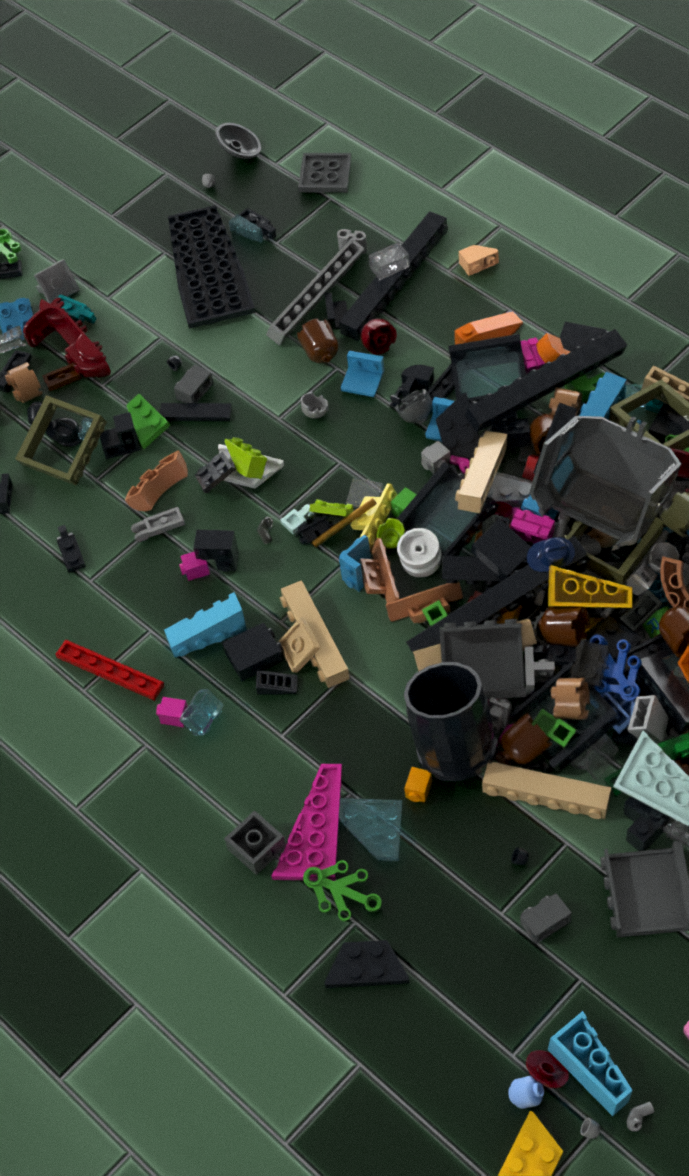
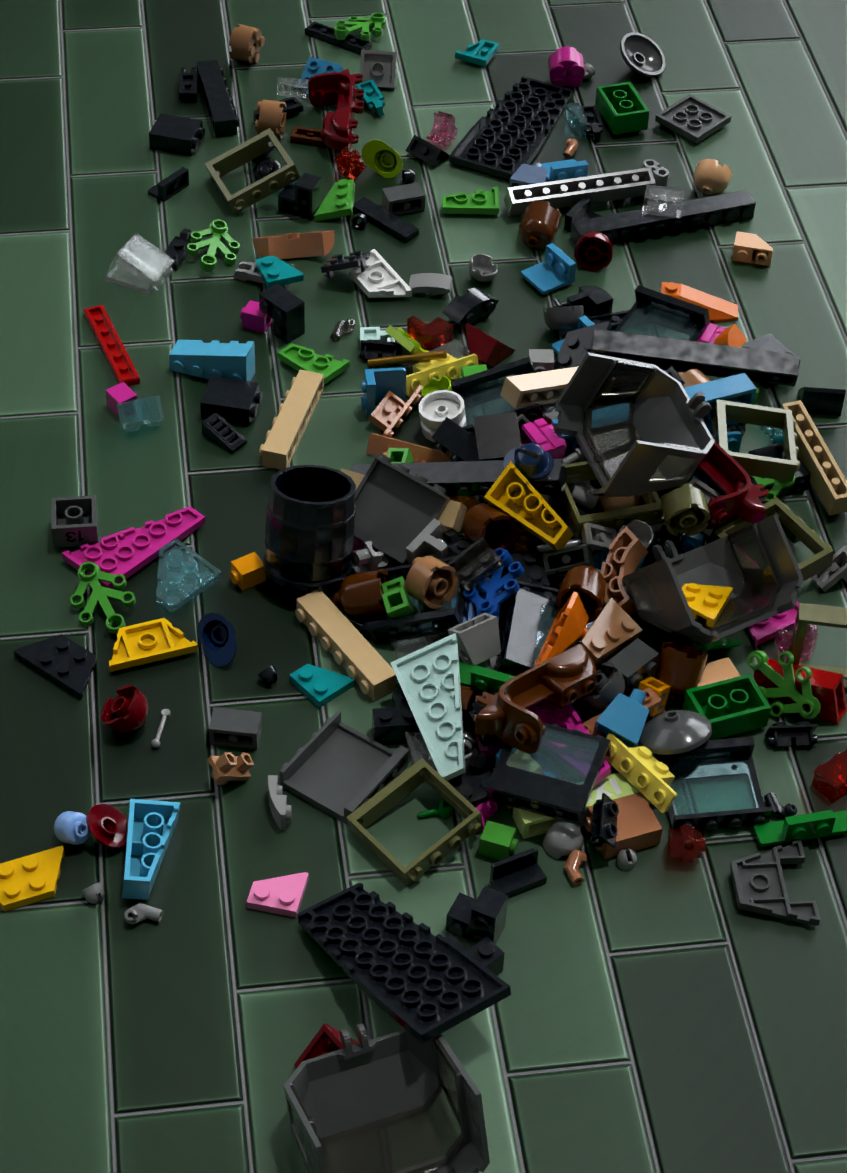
camera: 30 degrees right, 10 degrees down
lime slope [224,437,267,479] -> none
tan tile [278,617,320,673] -> none
none -> dark red cylinder [100,684,149,733]
none -> clear slope [105,233,175,294]
none -> yellow wing [109,618,198,672]
none -> light grey hinge [151,709,171,748]
none -> bright green plant [186,219,240,272]
none -> dark blue piece [197,612,237,667]
none -> medium nougat hips [206,752,254,785]
none -> teal wing [255,255,304,288]
none -> light grey slope [268,775,292,830]
none -> bright green wing [277,343,350,385]
none -> teal wing [289,664,354,708]
none -> clear red brick [334,147,367,180]
none -> black hinge [351,213,368,230]
none -> lime piece [362,140,403,178]
none -> black panel [405,135,449,168]
none -> clear red brick [407,315,454,351]
none -> light grey slope [409,273,453,296]
none -> clear pink hair [426,111,458,146]
none -> bright green wing [442,186,499,215]
none -> black brick [442,288,499,328]
none -> teal wing [455,39,499,67]
none -> dark red slope [465,323,515,367]
none -> sand blue torso [509,163,548,187]
none -> dark azure bracket [541,159,588,182]
none -> dark pink brick [548,47,585,87]
none -> nougat arm [563,138,578,159]
none -> green brick [595,82,650,135]
none -> light nougat cylinder [694,159,732,195]
none -> black slope [798,387,846,416]

